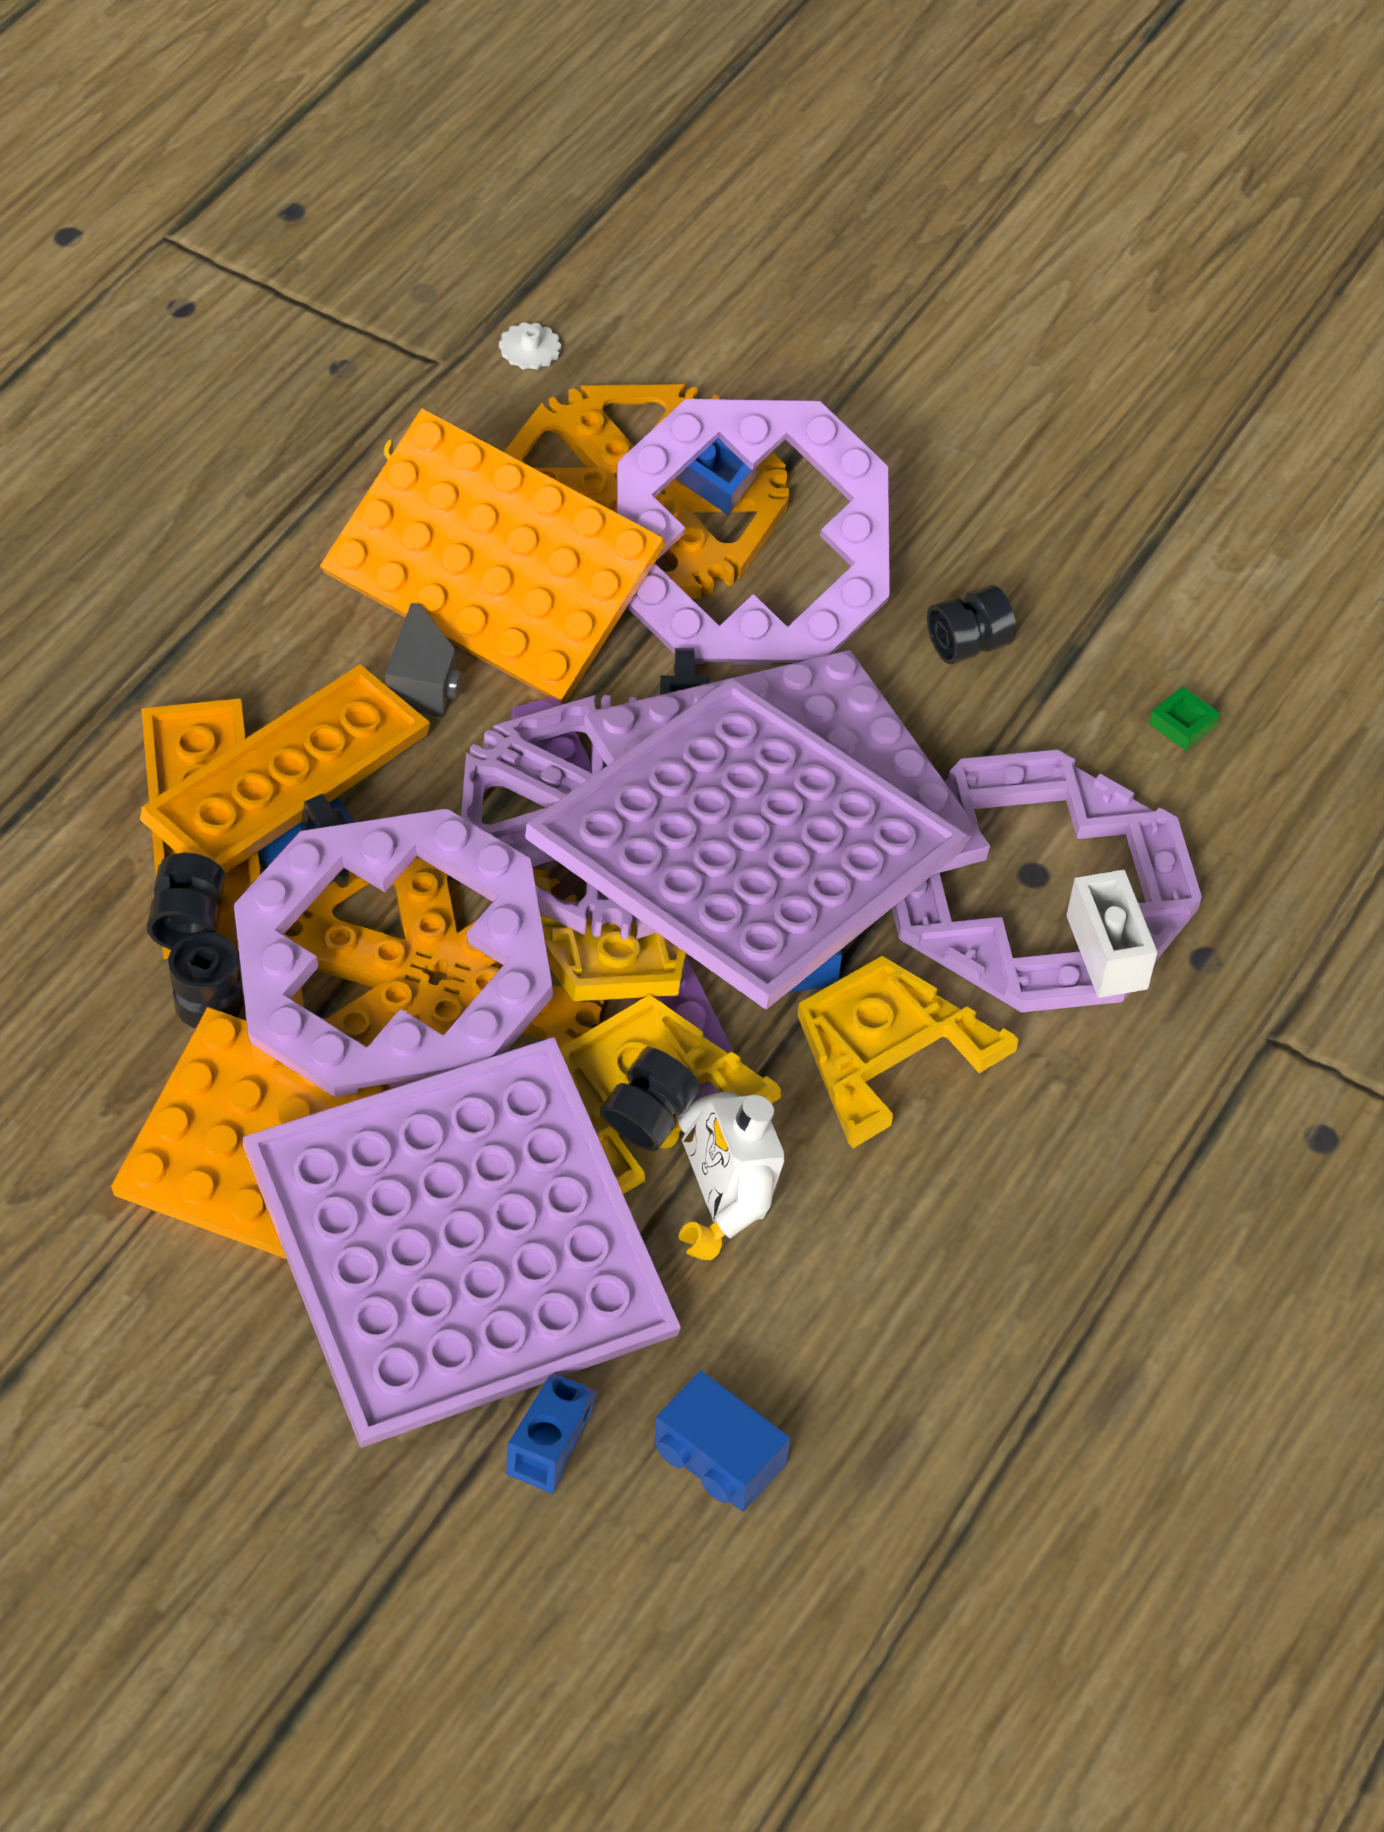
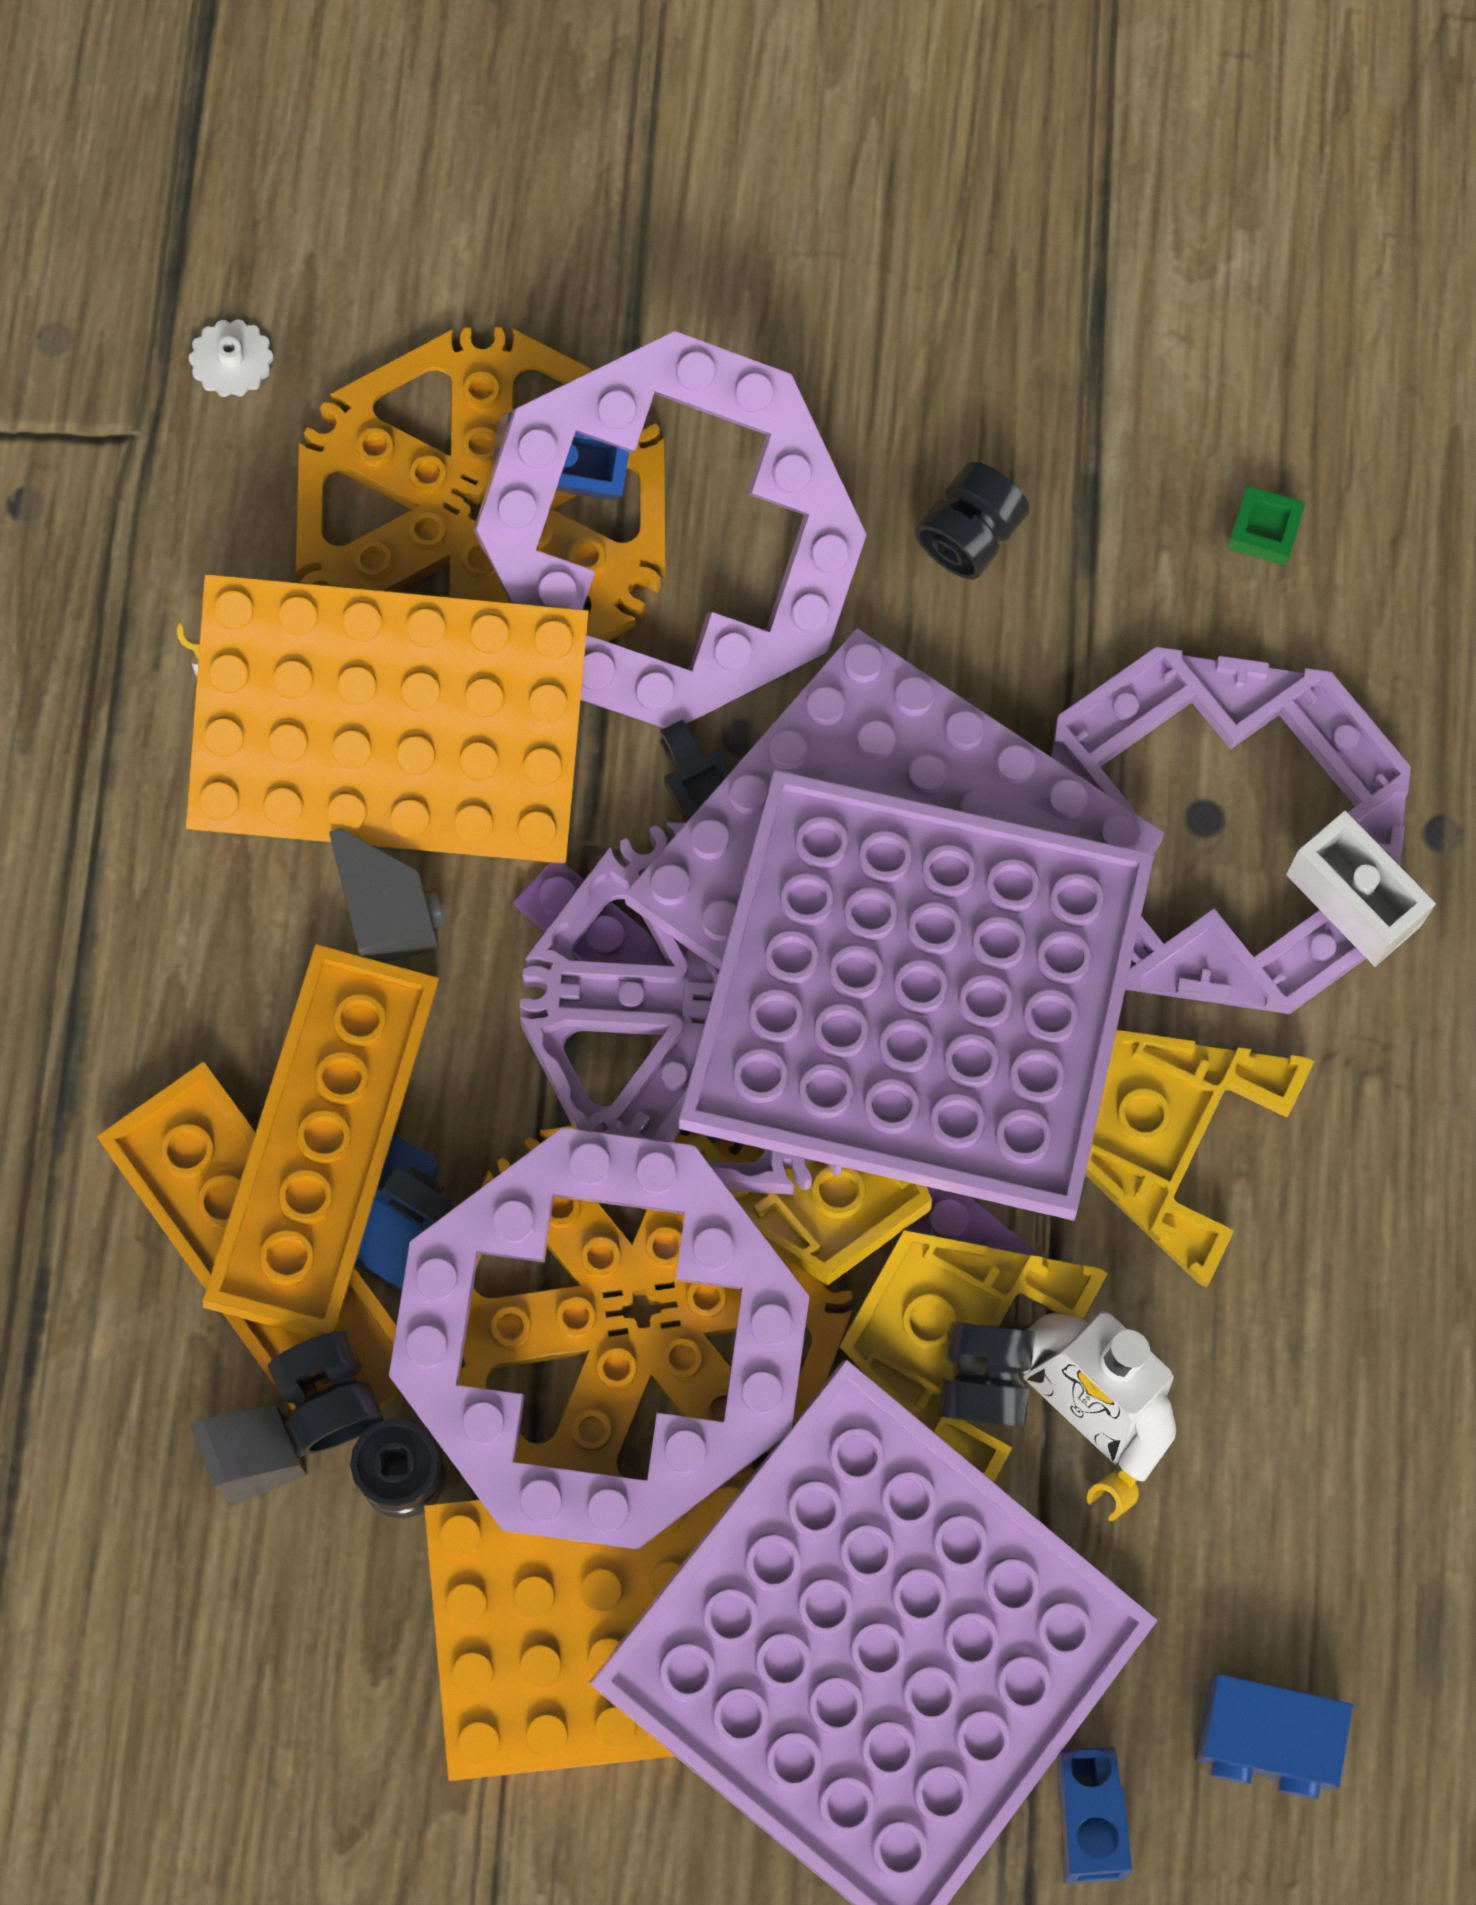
camera: 25 degrees left, 20 degrees up
none -> dark grey slope [190,1403,307,1506]

